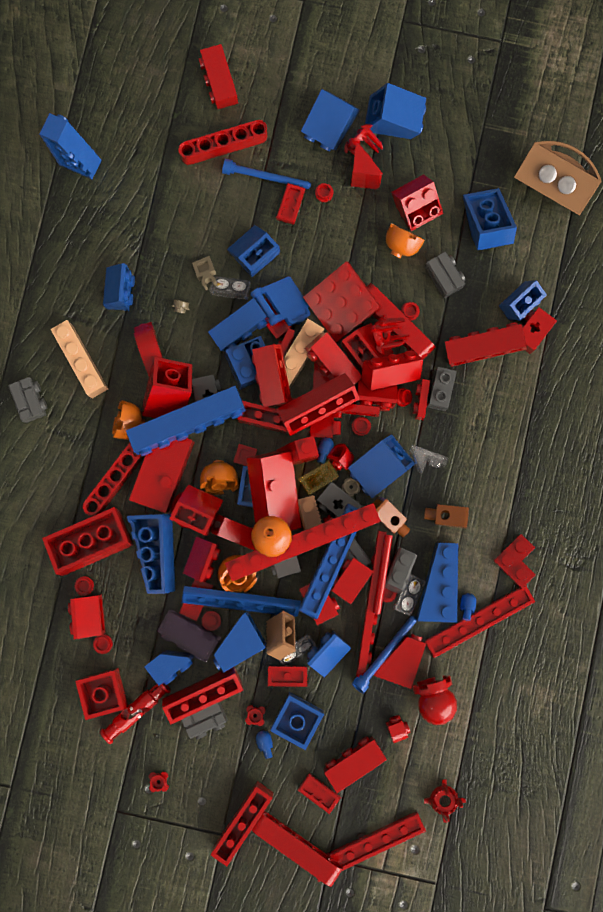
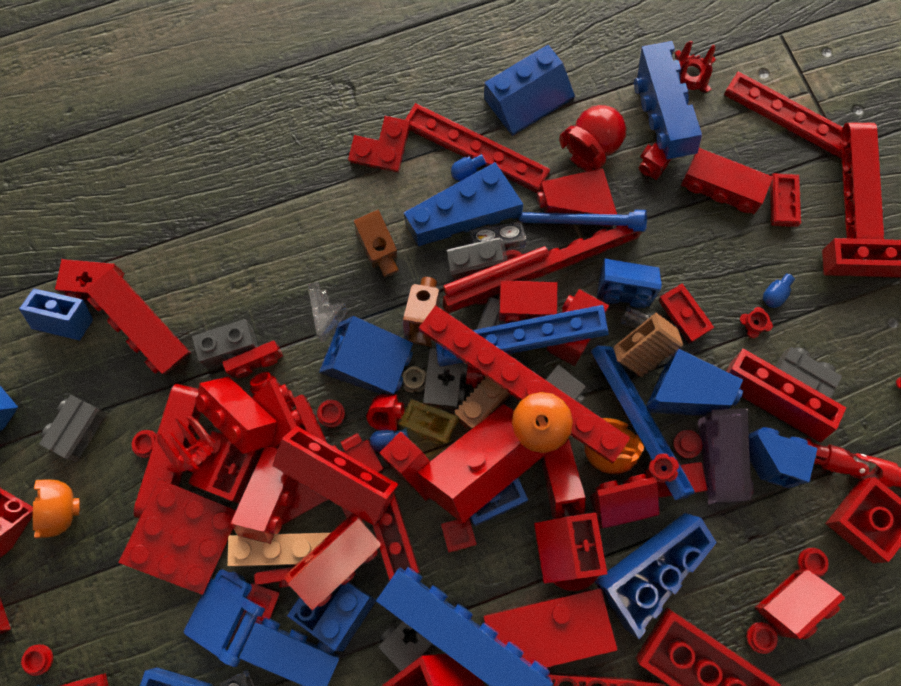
camera: 120 degrees left, 10 degrees down
orange cylinder [200,460,239,495] -> none
blue brick [270,692,324,750] -> none
none -> blue slope [484,45,575,136]
none -> blue wedge [634,41,702,159]
none -> red plate [649,453,679,483]

